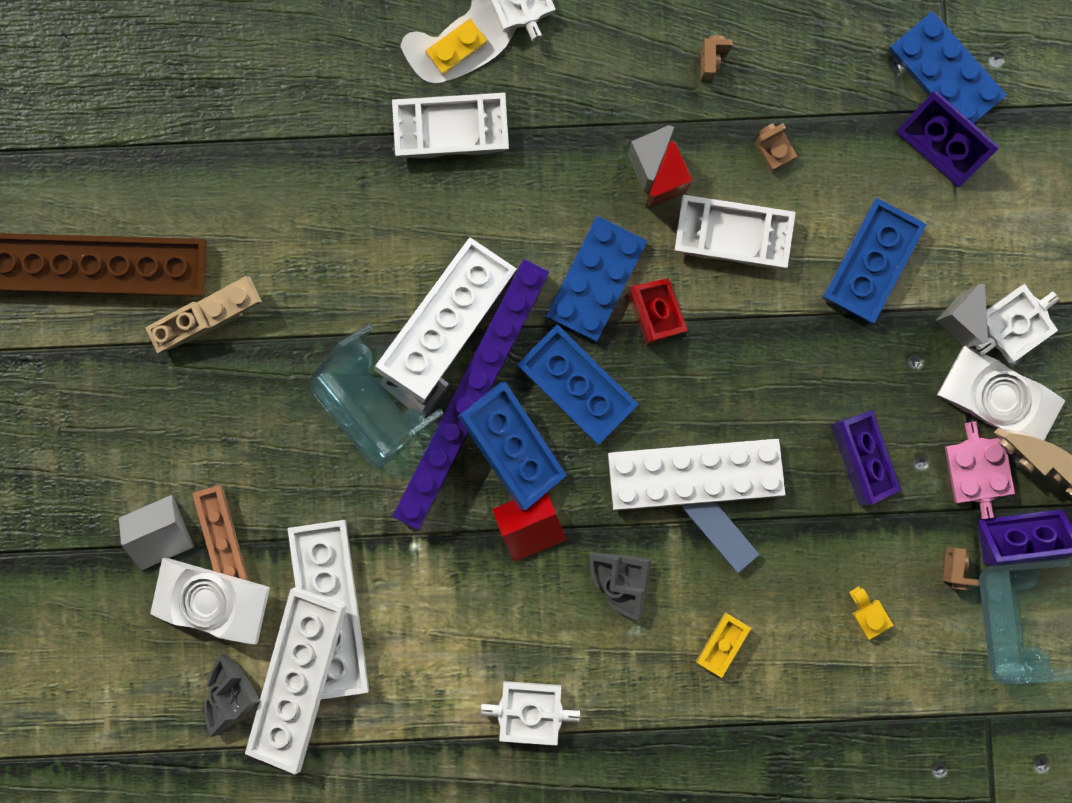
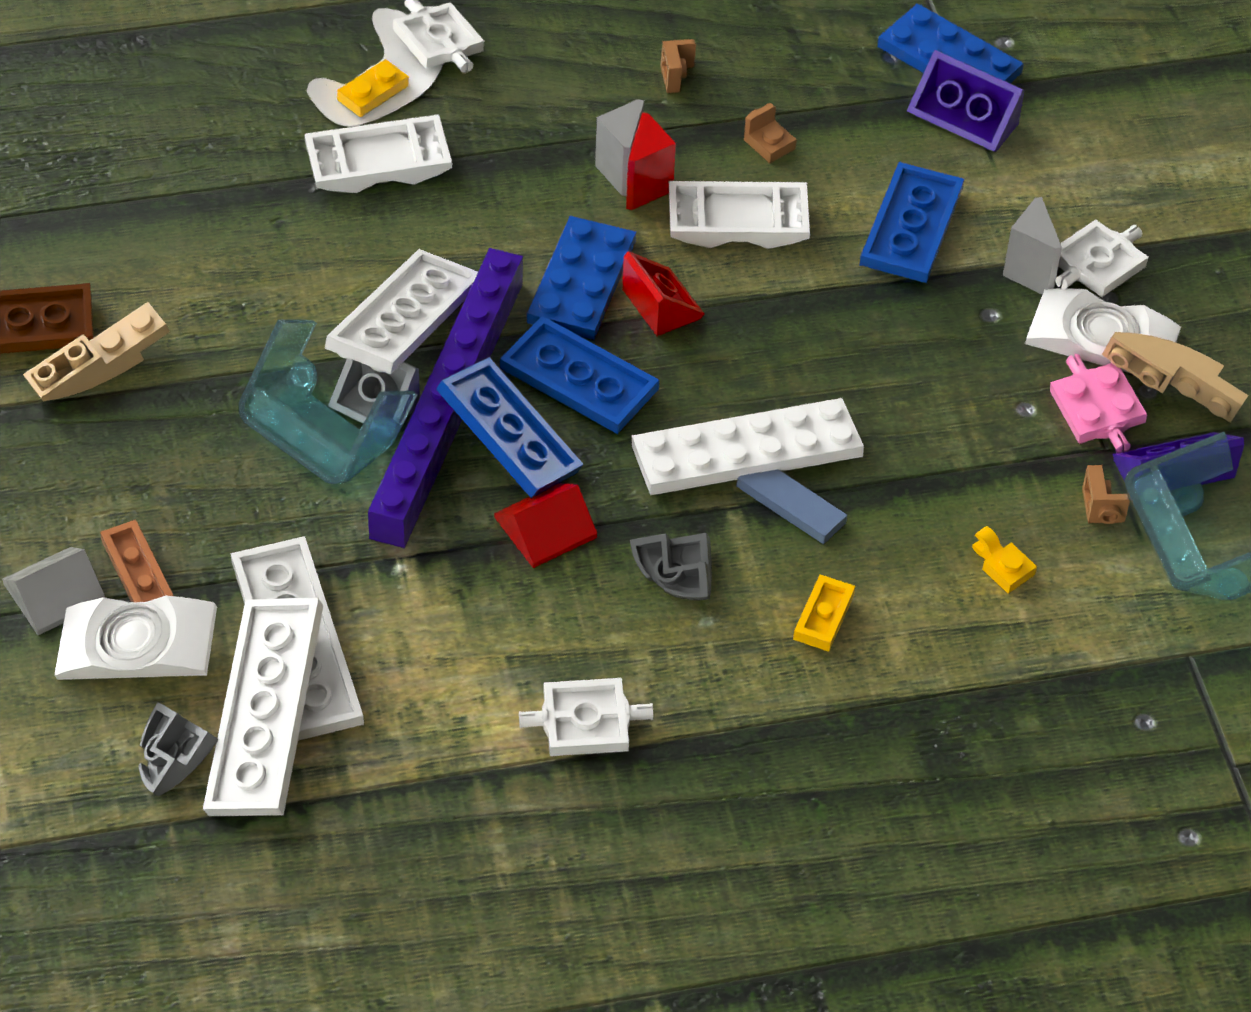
camera: 10 degrees left, 35 degrees down
dark purple slope [830,410,901,505] -> none

